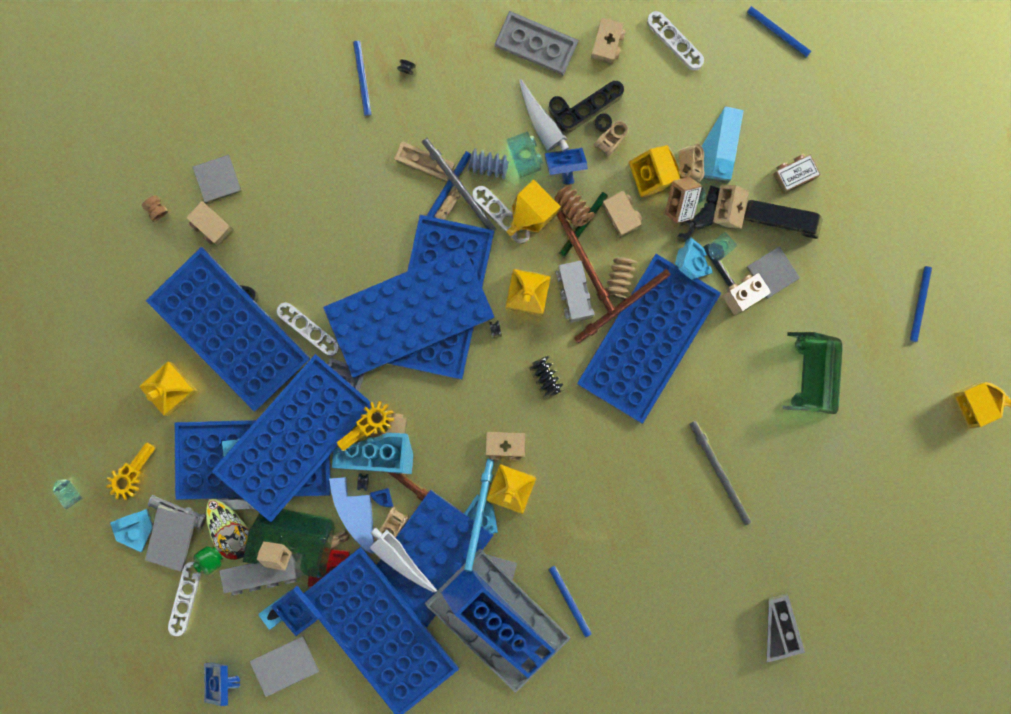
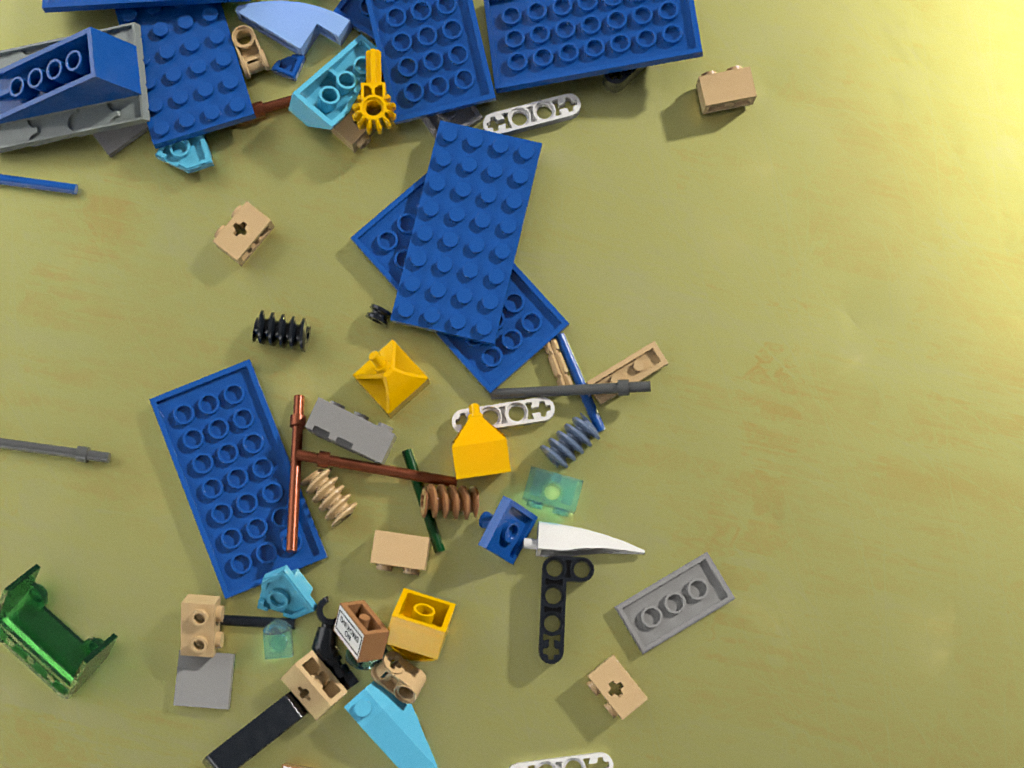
camera: 125 degrees right, 5 degrees down
medium nougat wheel [141,195,168,222] -> none
light grey tile [193,154,241,203] -> none
blue bar [353,41,372,116] -> none
black bush [357,473,369,491] -> none
white piece [369,527,437,593] -> none
black bush [397,59,416,75] -> none
medium azure bar [464,459,494,572] -> none
yellow piece [486,464,536,514] -> none
tan piece [594,121,628,158] -> none
black bush [595,113,612,132] -> none

